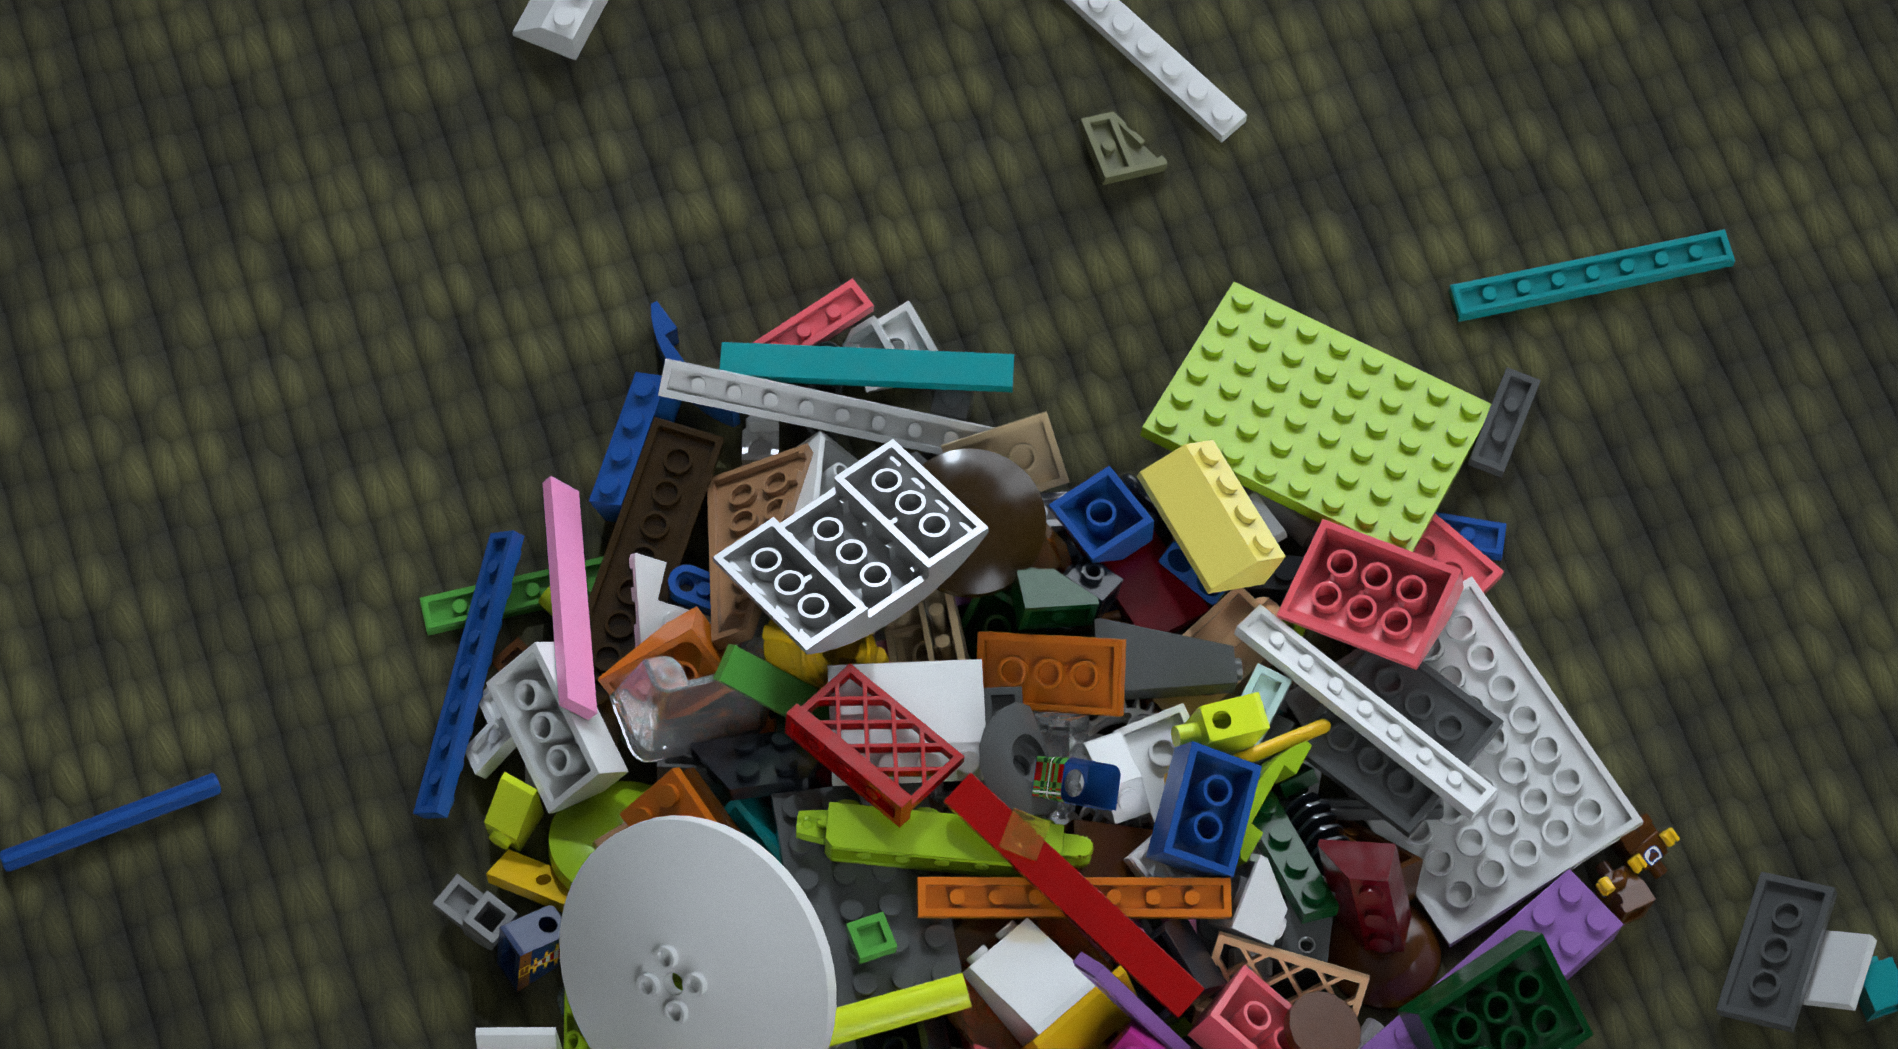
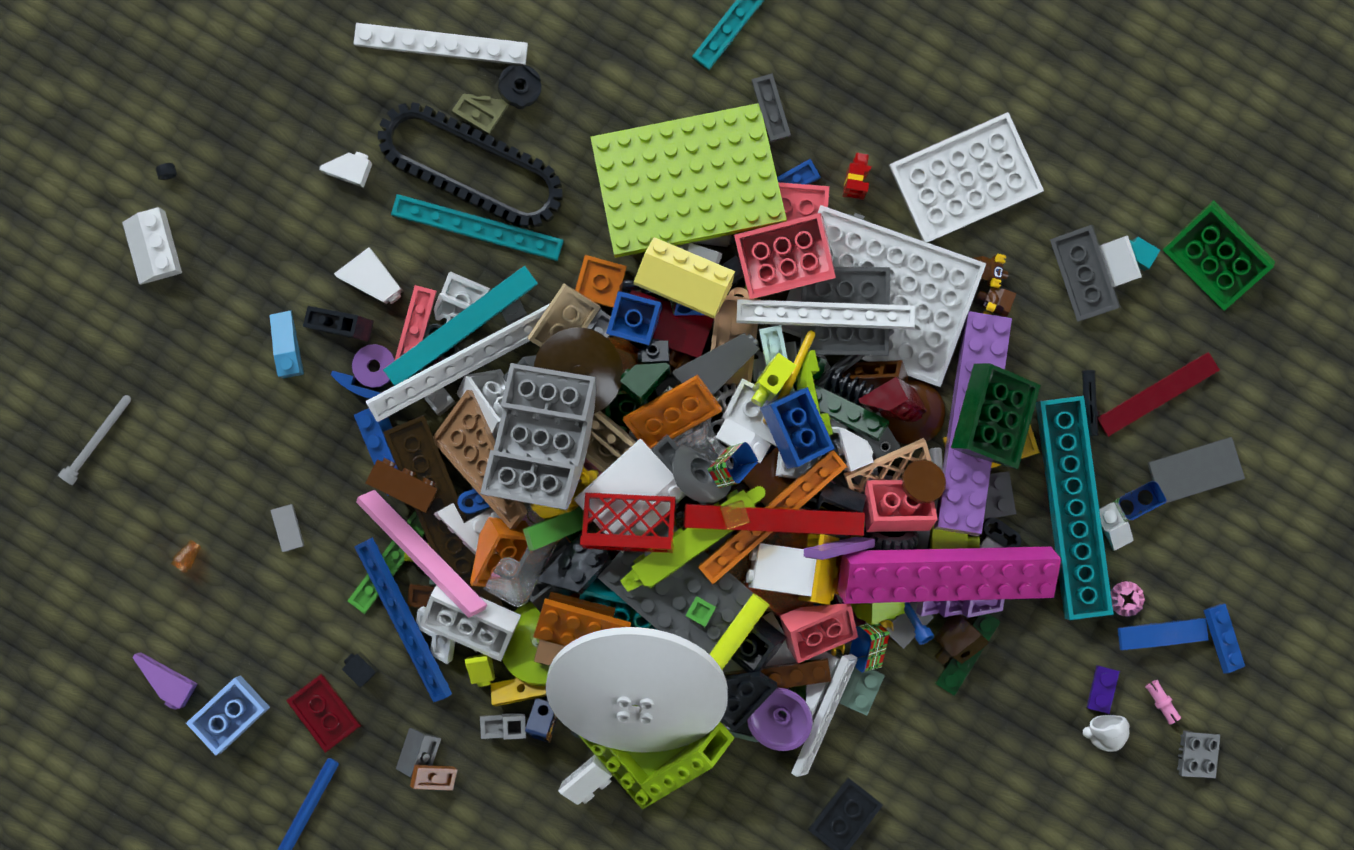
camera: 40 degrees left, 20 degrees up
none -> light grey piece [58,395,131,485]
none -> medium lavender slope [133,652,197,710]
none -> clear orange cone [171,539,201,573]
none -> light blue brick [186,675,270,755]
none -> dark azure slope [270,311,304,379]
none -> light grey tile [271,504,305,552]
none -> dark red tile [286,673,361,753]
none -> black slope [303,306,374,342]
none -> white slope [319,152,372,188]
none -> white slope [334,248,403,304]
none -> black brick [342,652,379,688]
none -> medium lavender tile [352,344,395,388]
none -> reddish brown brick [365,458,439,513]
none -> black piece [378,102,563,228]
none -> teal tile [391,194,564,261]
none -> dark grey panel [396,728,441,778]
none -> plate [410,765,457,790]
none -> black plate [498,65,541,109]
none -> orange plate [575,255,627,308]
none -> red hips [842,153,872,200]
none -> white plate [889,112,1044,243]

